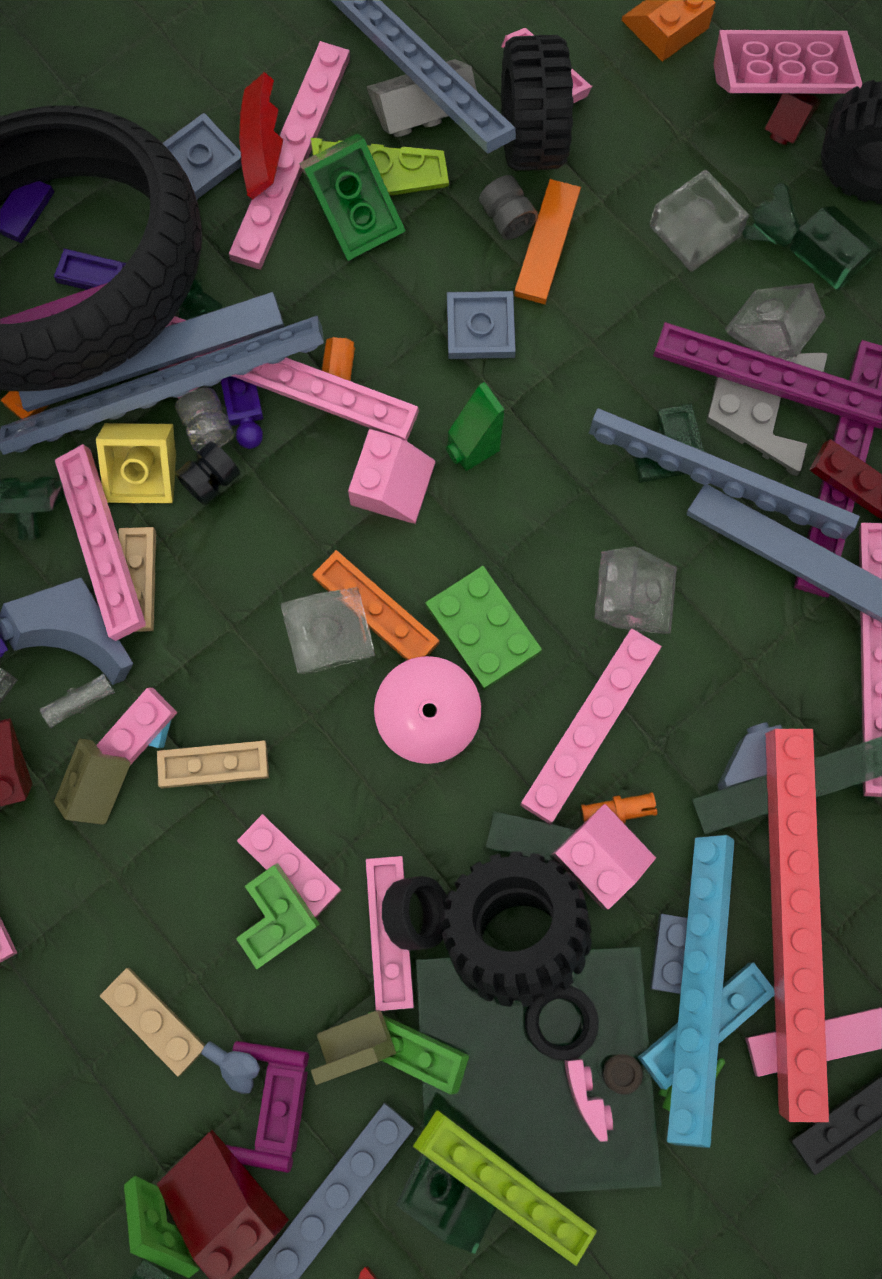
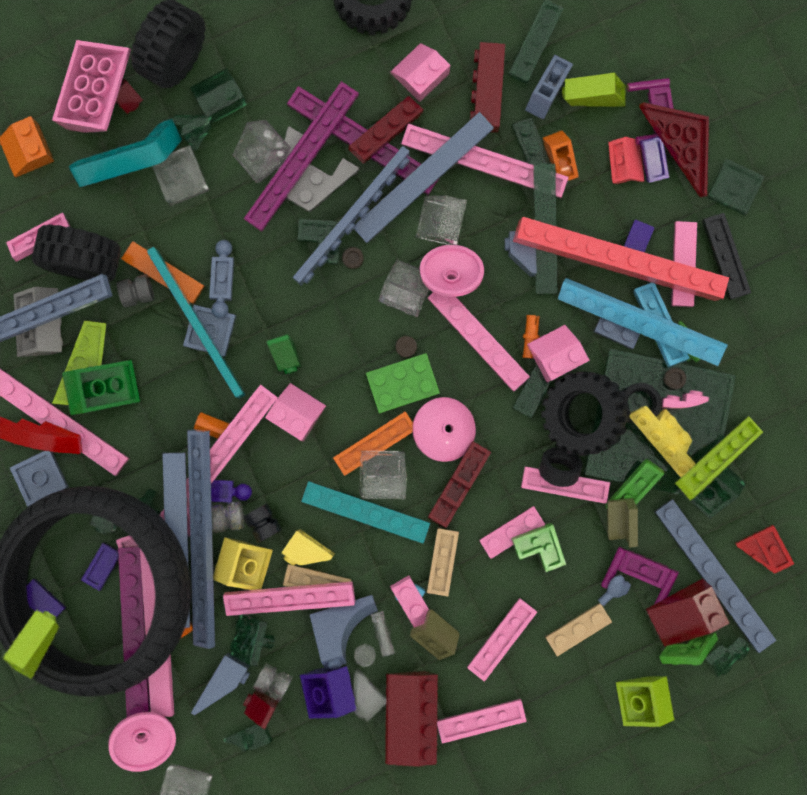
camera: 75 degrees left, 10 degrees up
none -> teal beam [69,119,182,187]
none -> teal tile [147,247,246,399]
none -> sand blue plate [209,240,234,318]
none -> light yellow slope [281,529,335,566]
none -> teal plate [301,481,430,543]
none -> dark brown tile [342,247,364,269]
none -> clear plate [354,644,376,667]
none -> dark brown tile [396,336,417,358]
none -> clear slope [415,196,467,245]
none -> bright pink dish [420,245,484,297]
none -> dark red slope [427,441,491,529]
none -> bright pink plate [467,598,537,682]
none -> lime slope [616,676,674,727]
none -> dark purple tile [624,219,655,252]
none -> light yellow bracket [629,406,695,477]

